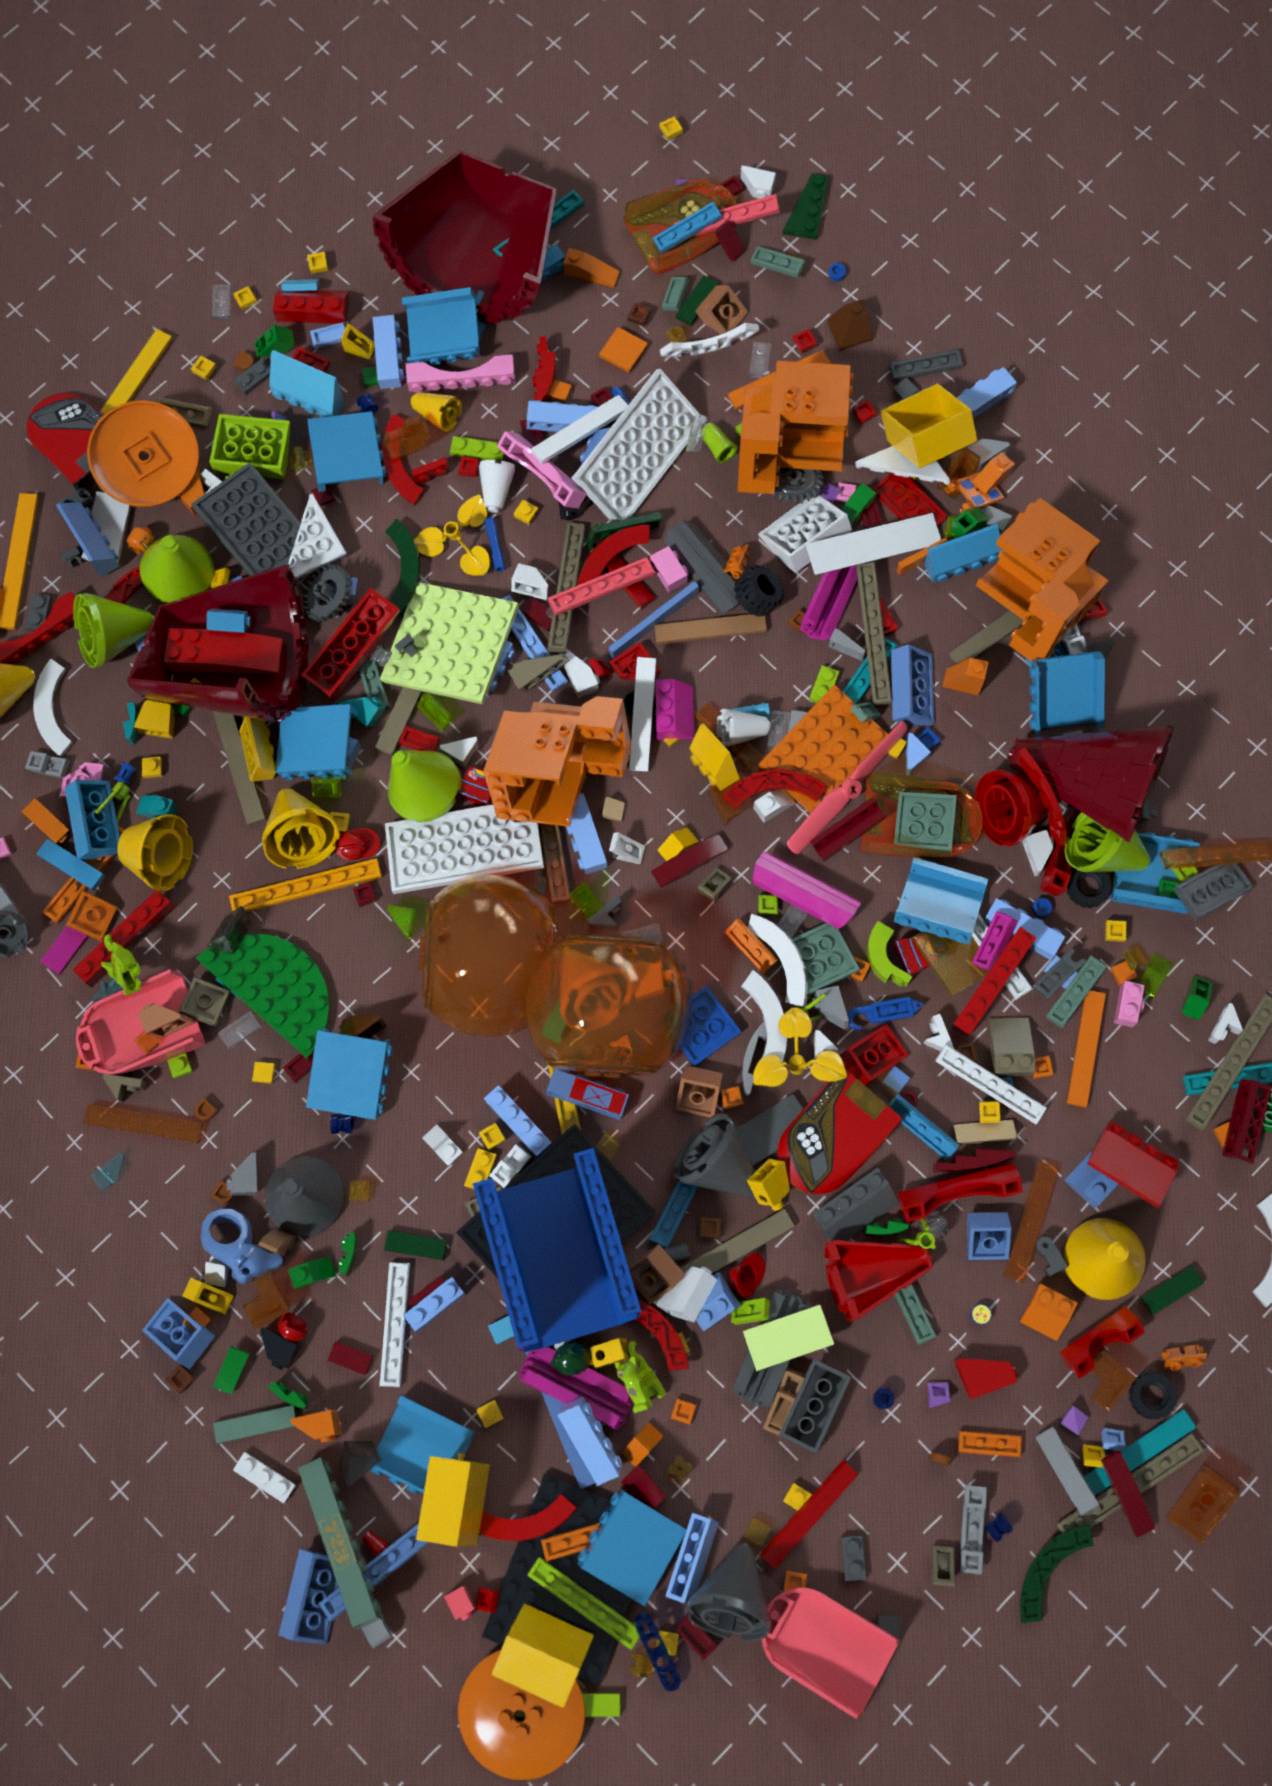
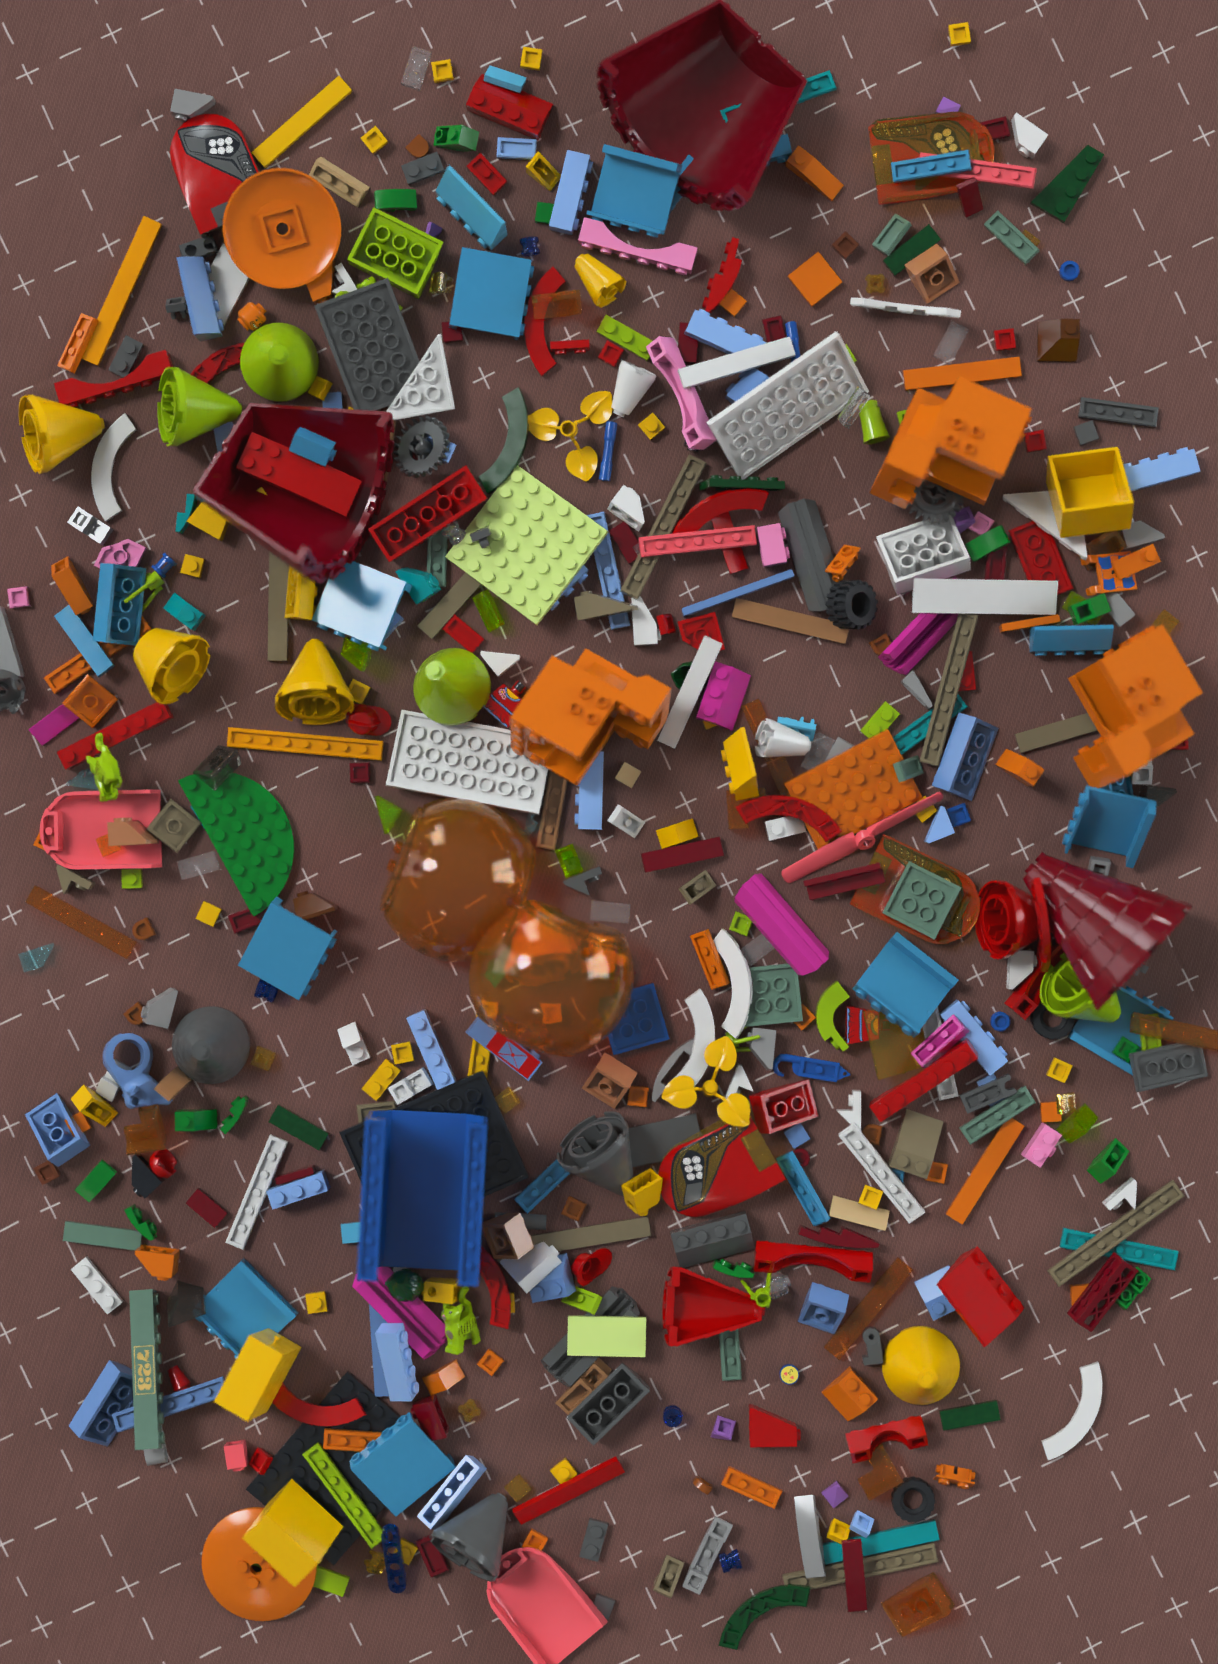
camera: 15 degrees right, 15 degrees up
none -> light grey slope [170,89,216,122]
none -> green slope [374,189,417,212]

